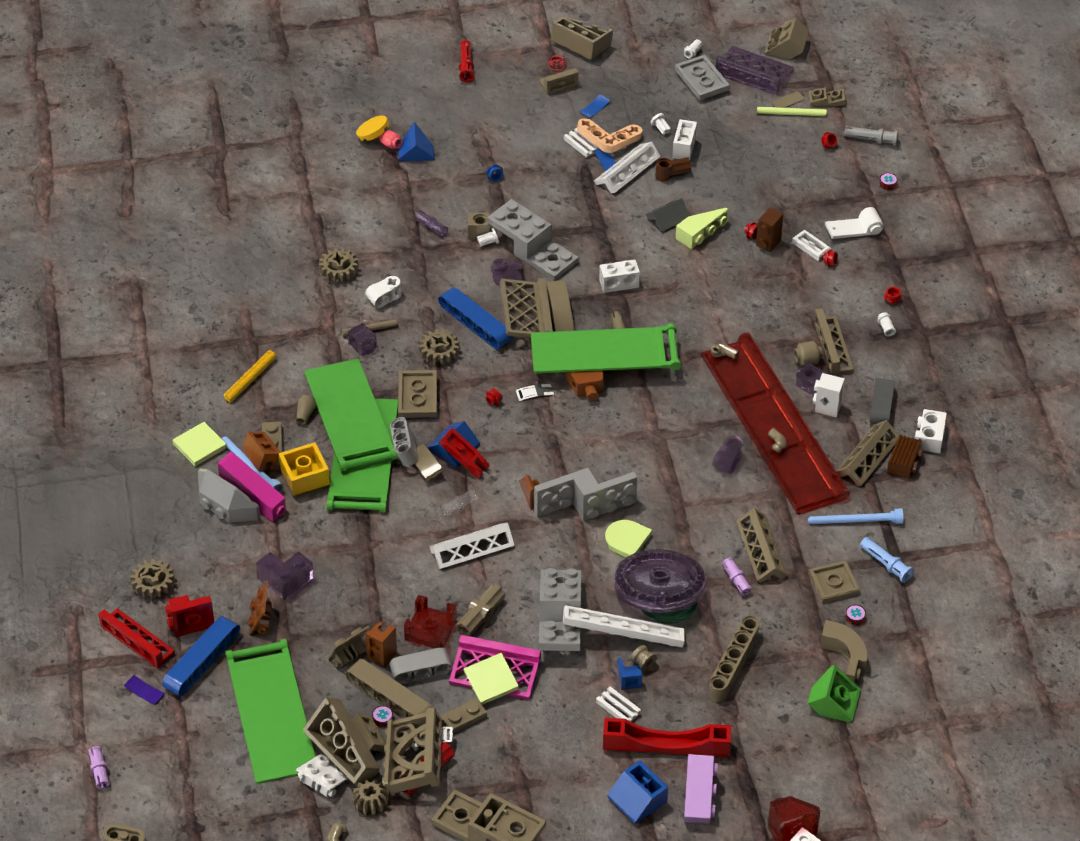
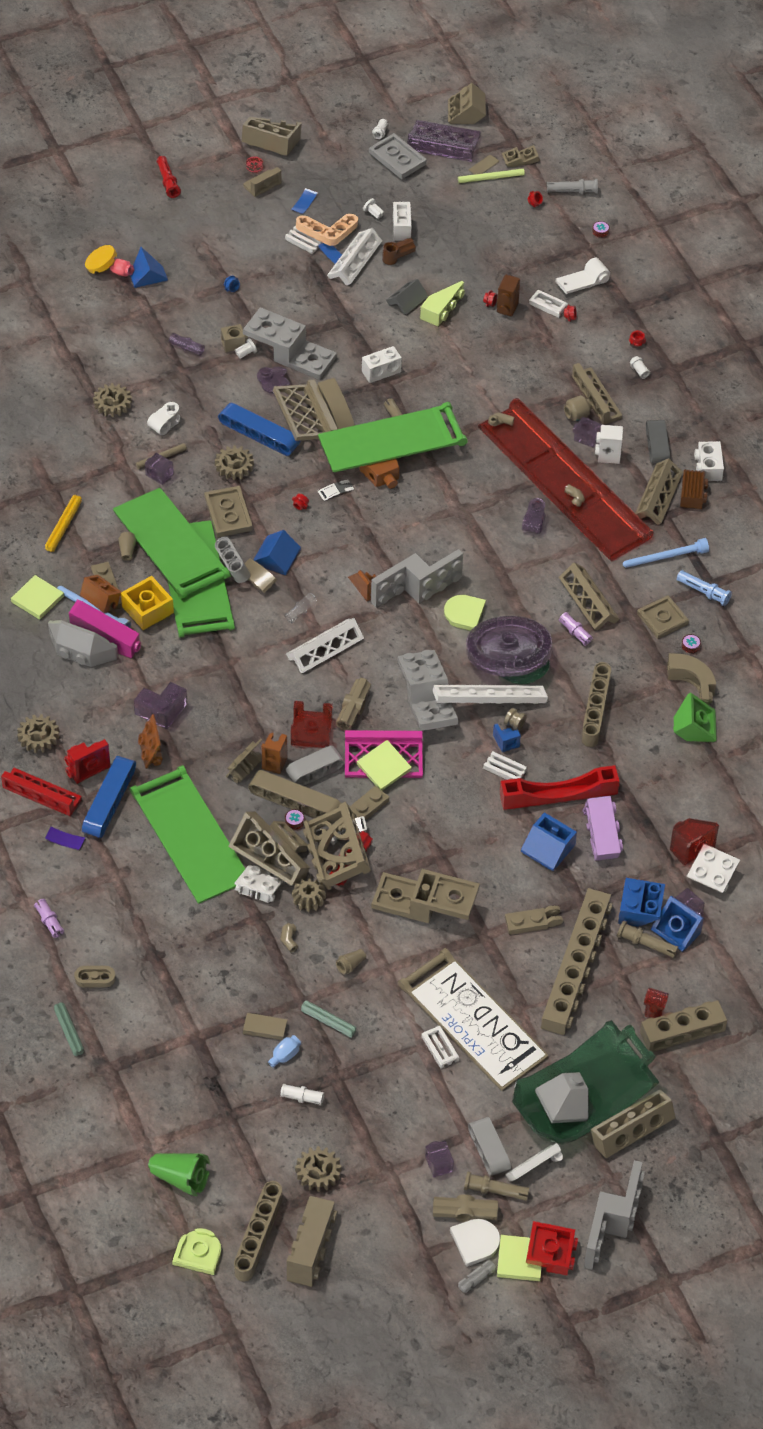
camera: 15 degrees left, 5 degrees up
red hinge [439,428,490,478] -> none

